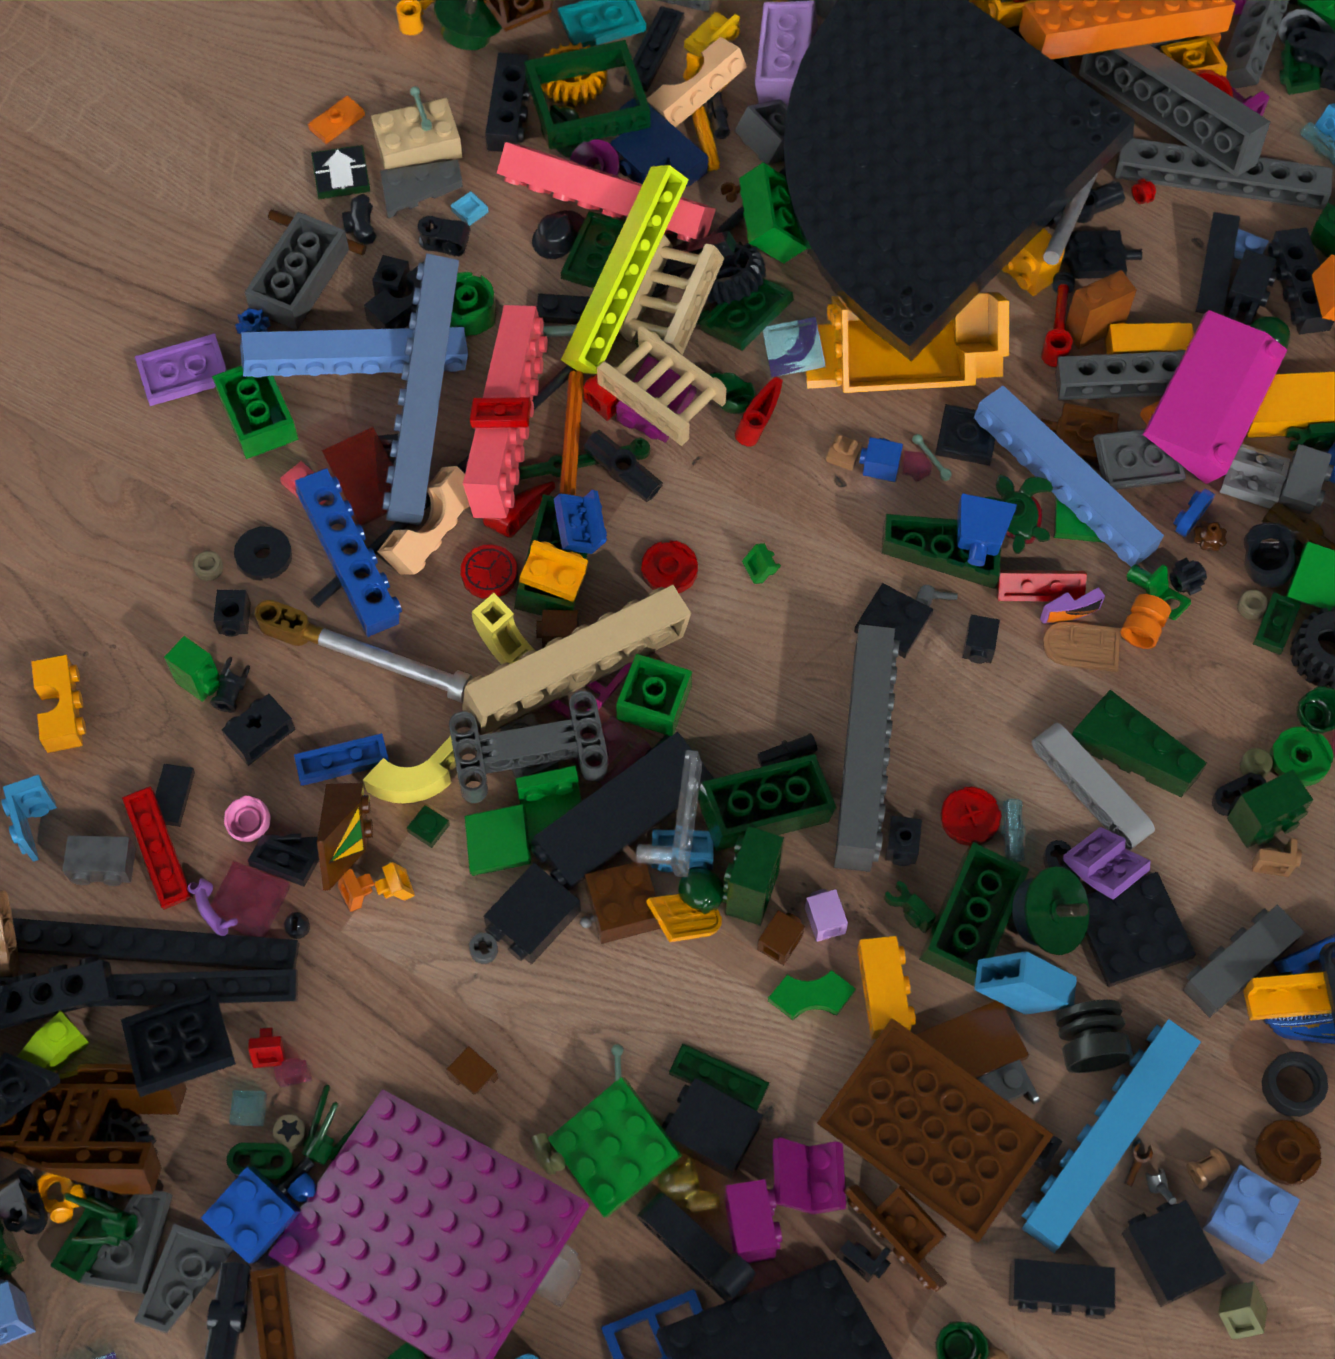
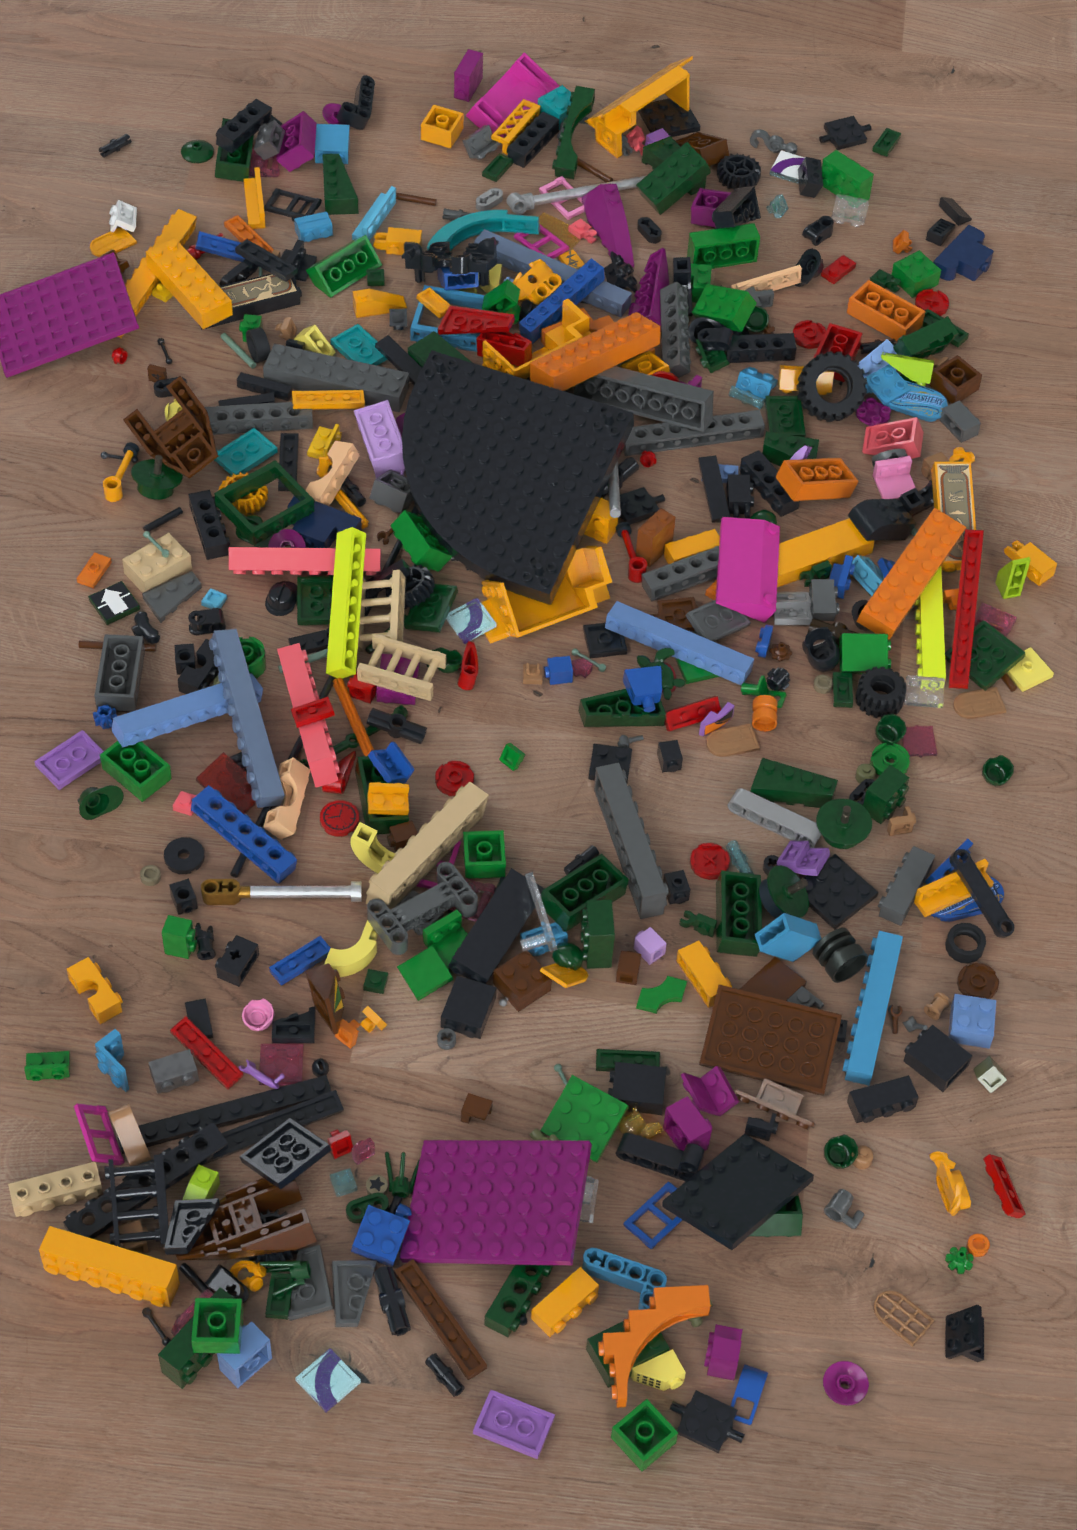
camera: 25 degrees left, 10 degrees down
none -> dark green piece [77,785,124,820]
none -> black piece [143,507,183,532]
none -> dark green piece [816,799,872,849]

